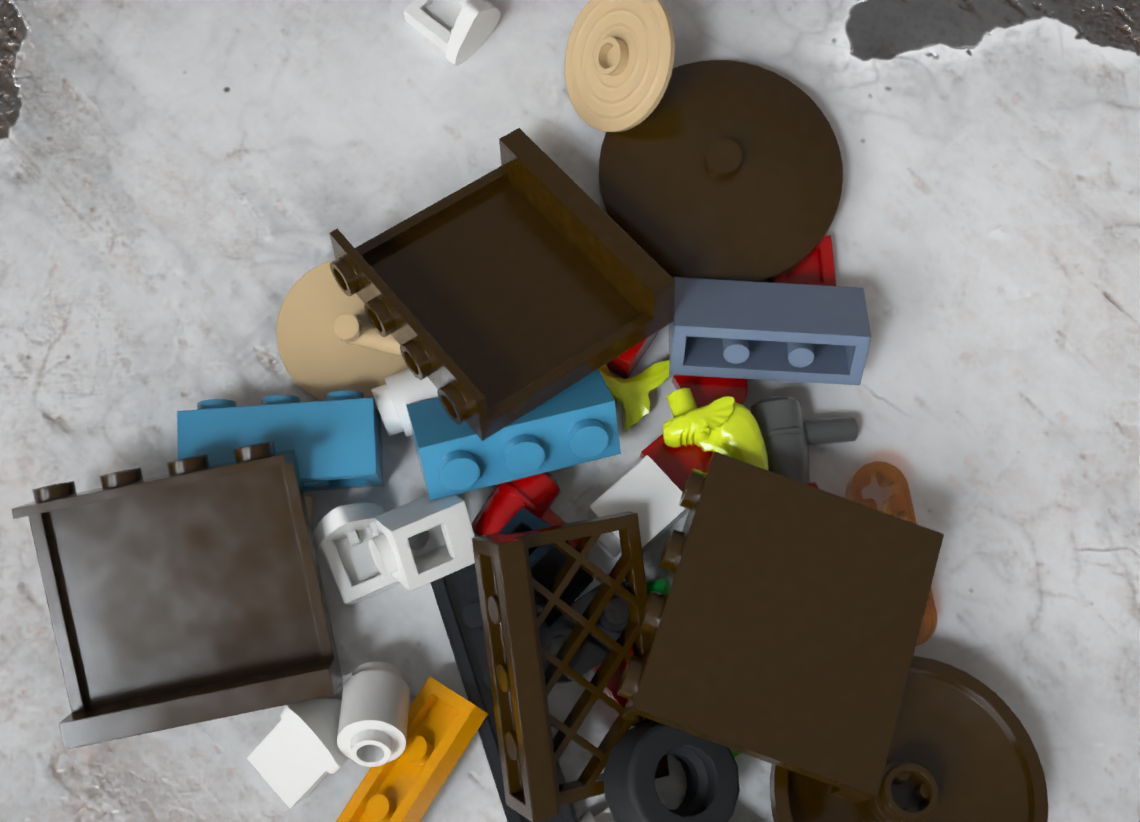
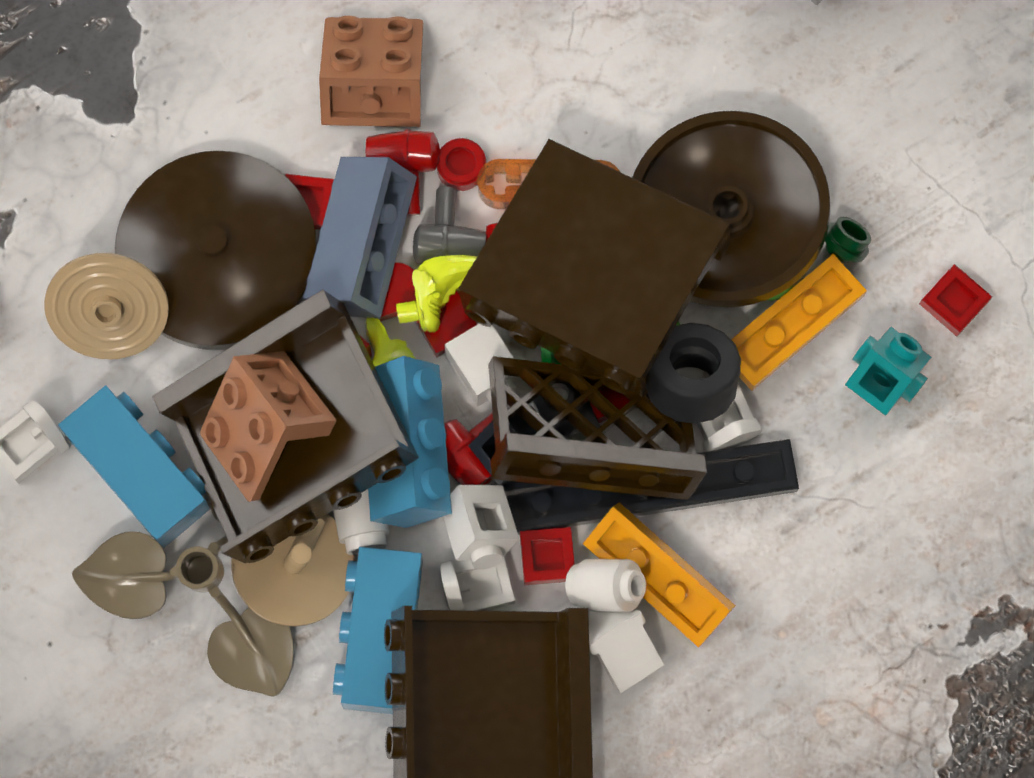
camera: 80 degrees left, 0 degrees up
none -> dark azure brick [58,385,210,549]
none -> dark tan plant [72,504,294,697]
none -> nougat bracket [200,351,337,502]
none -> nougat bracket [319,16,423,127]
none -> red piece [365,129,440,216]
none -> red tile [437,138,486,191]
none -> red tile [520,527,575,586]

